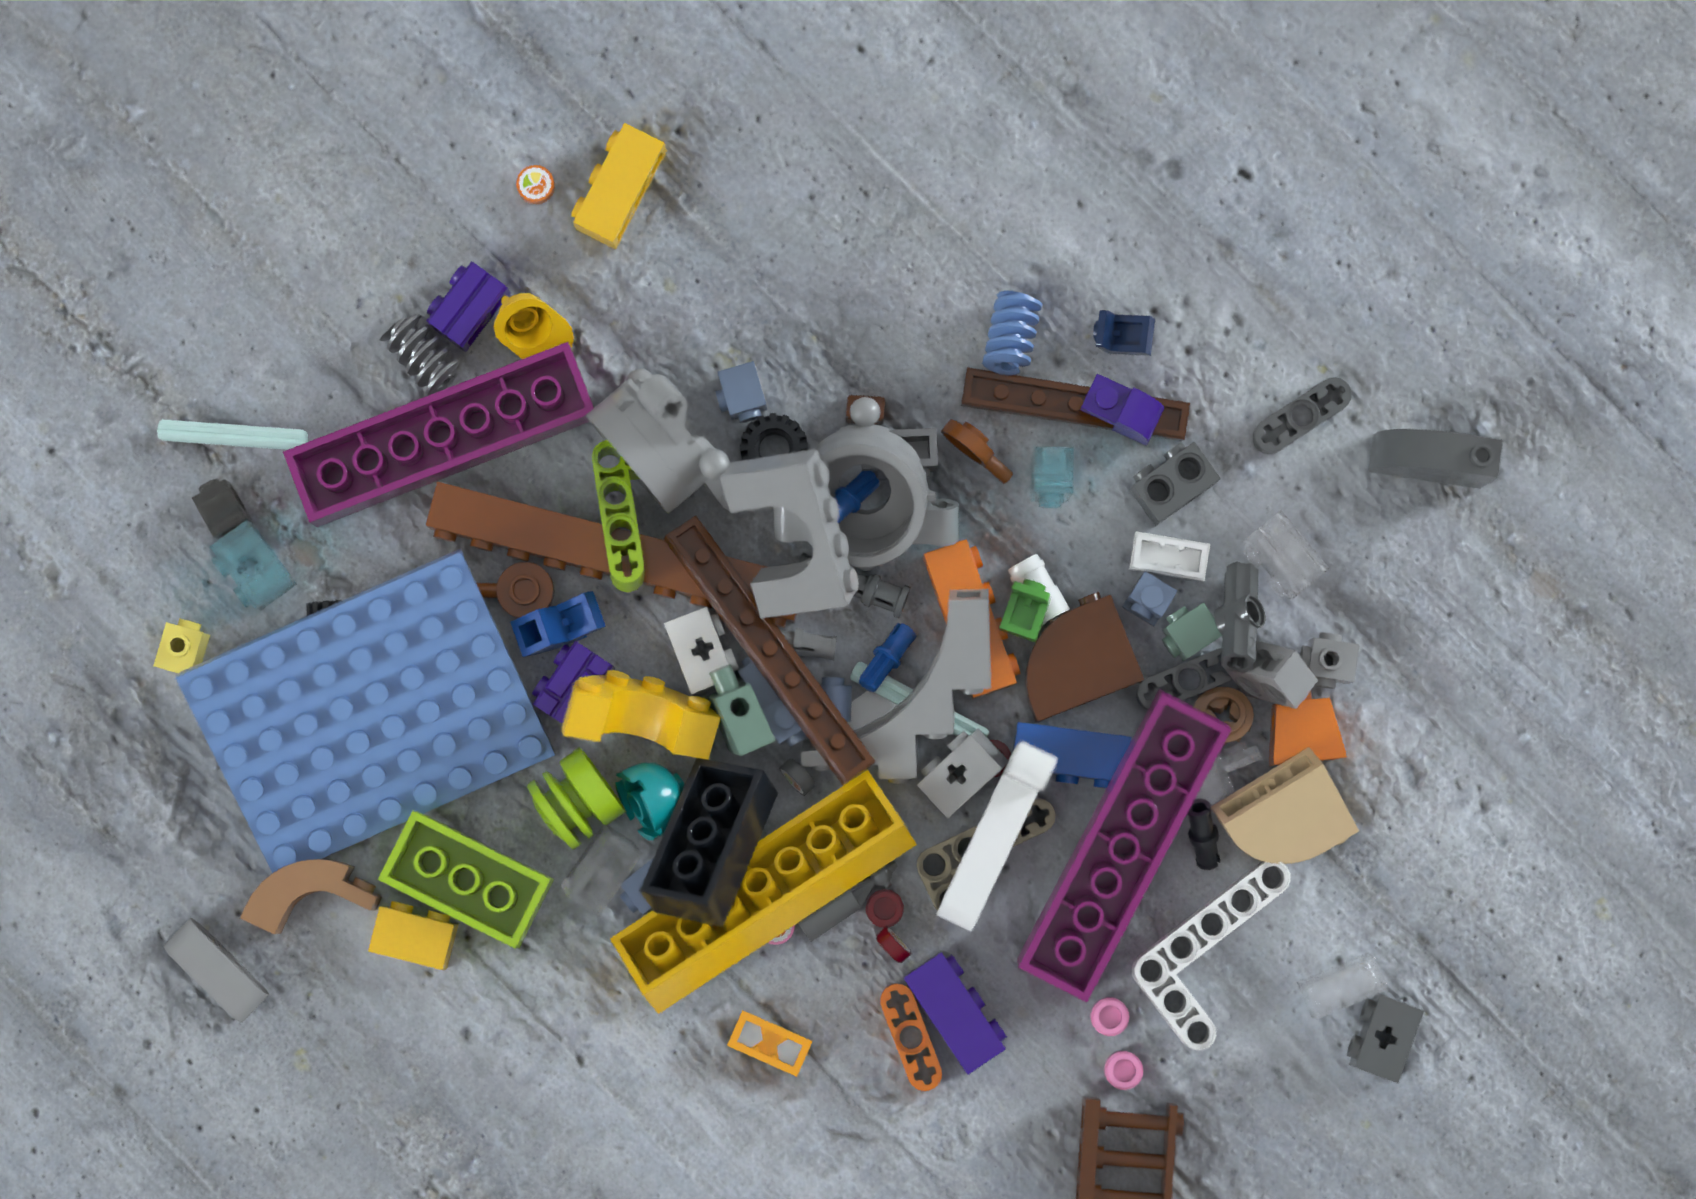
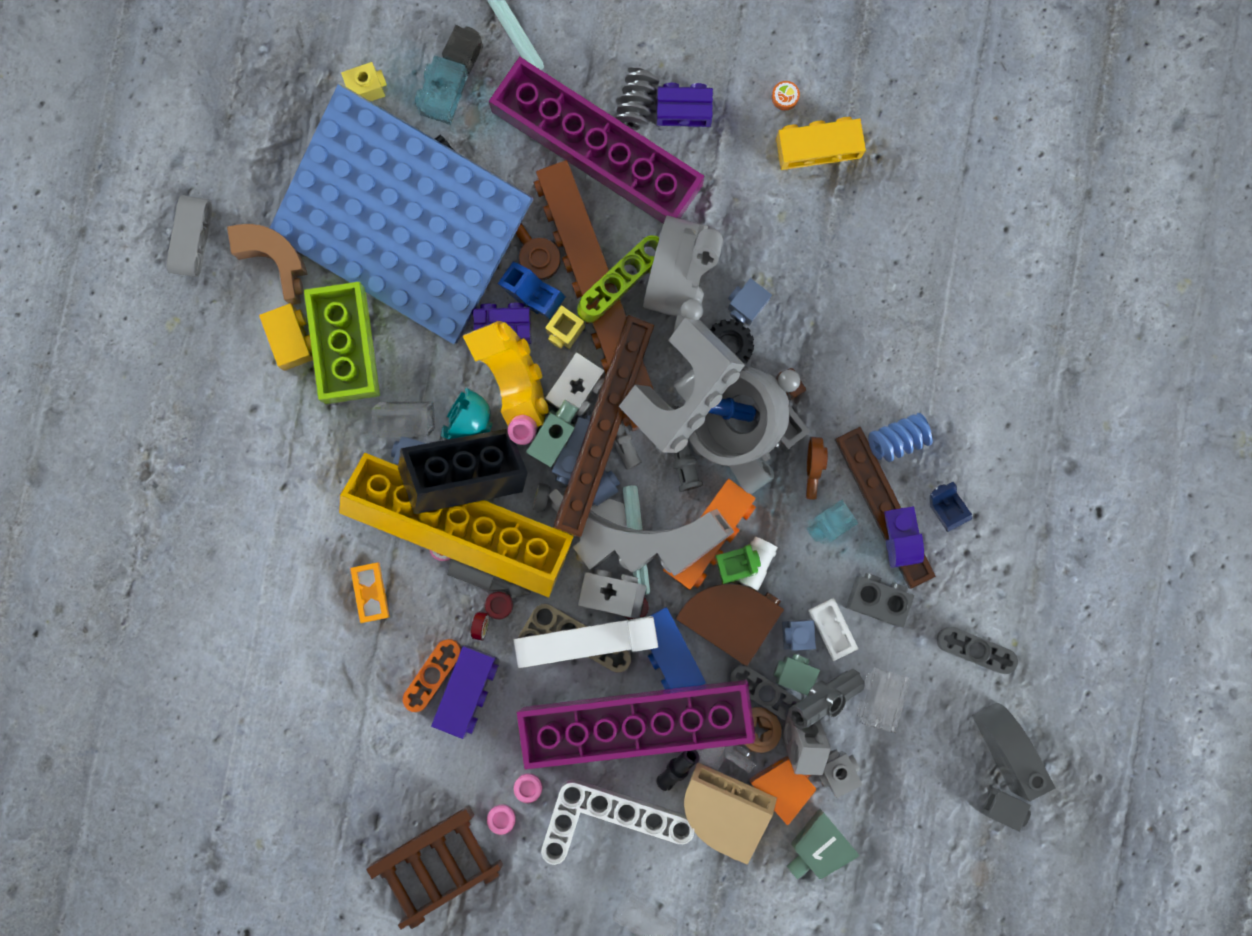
camera: 55 degrees right, 0 degrees up
yellow piece [493,293,574,359] -> none
lime wheel [526,747,627,850] -> none
blue axle [859,623,917,692] -> none
none -> bright pink tile [508,415,537,445]
none -> light yellow brick [545,305,585,350]
none -> sand green torso [787,809,860,880]
none -> dark grey brick [981,787,1031,832]

